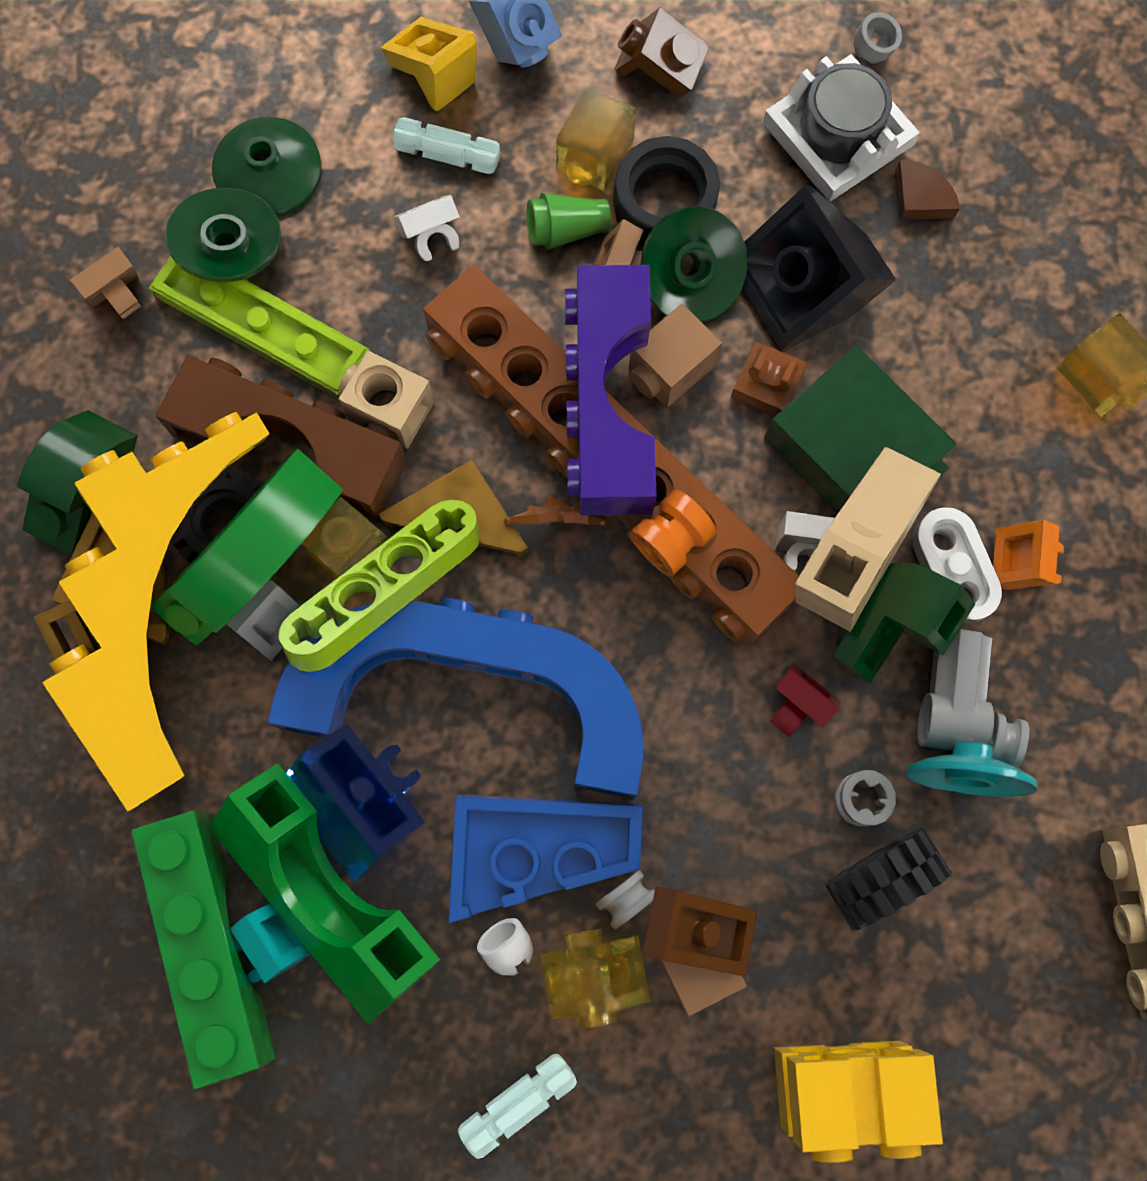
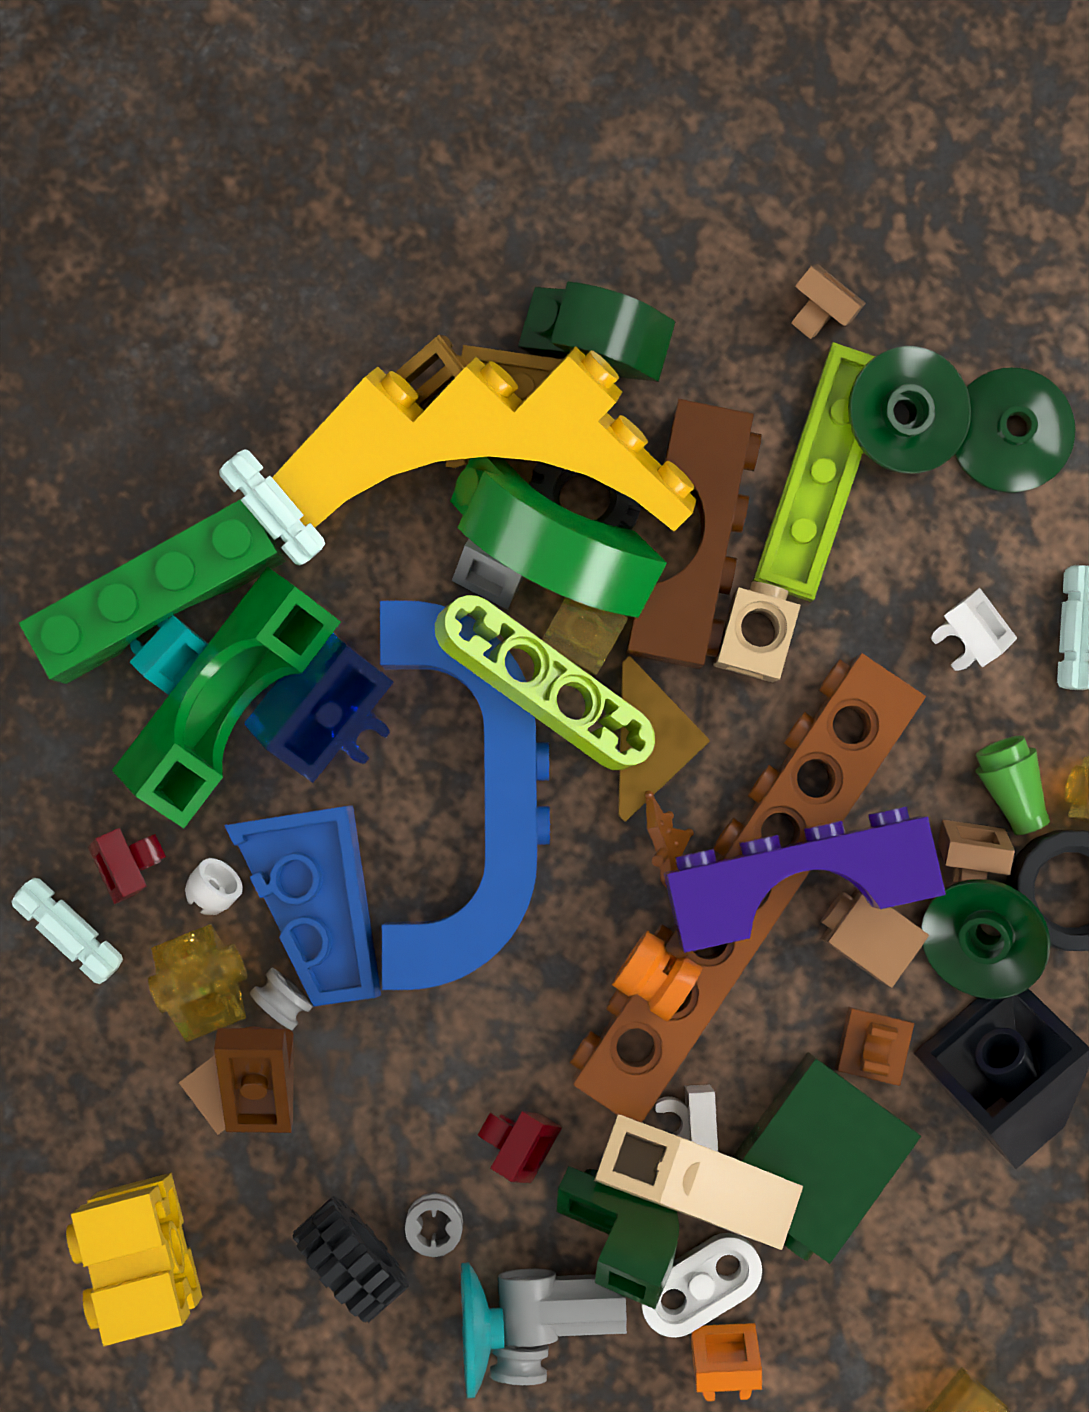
camera: 80 degrees right, 10 degrees up
none -> dark red tile [88,828,166,905]
none -> light aqua axle [219,450,325,566]

